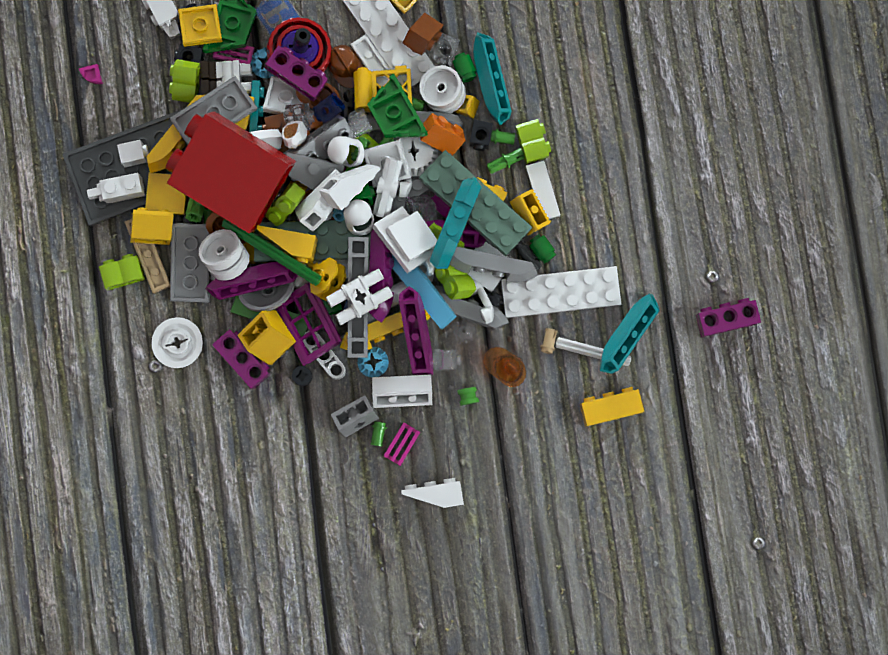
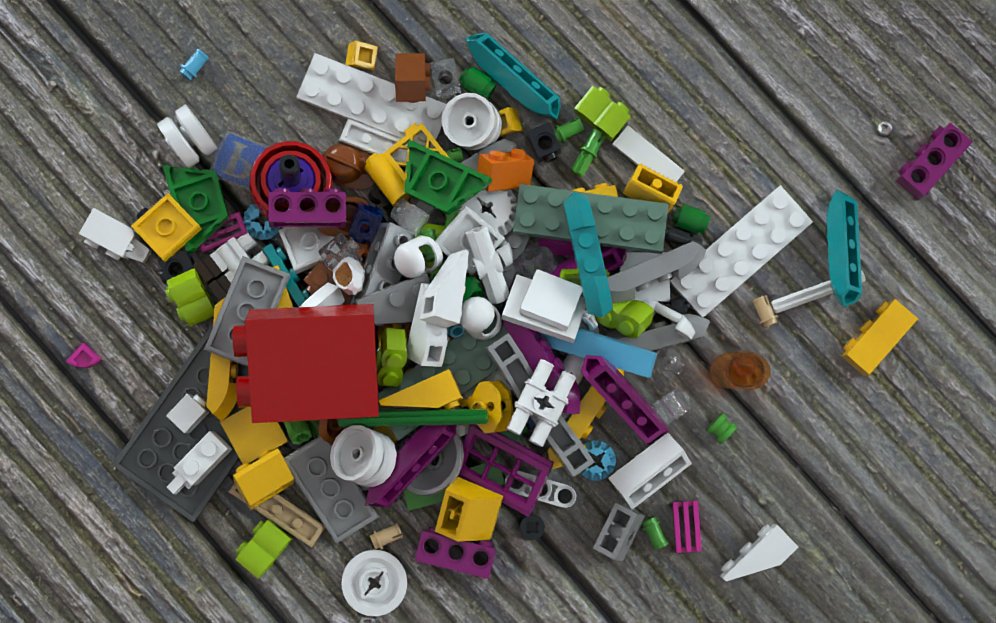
camera: 25 degrees left, 0 degrees up
none -> tan pin [370,523,403,549]

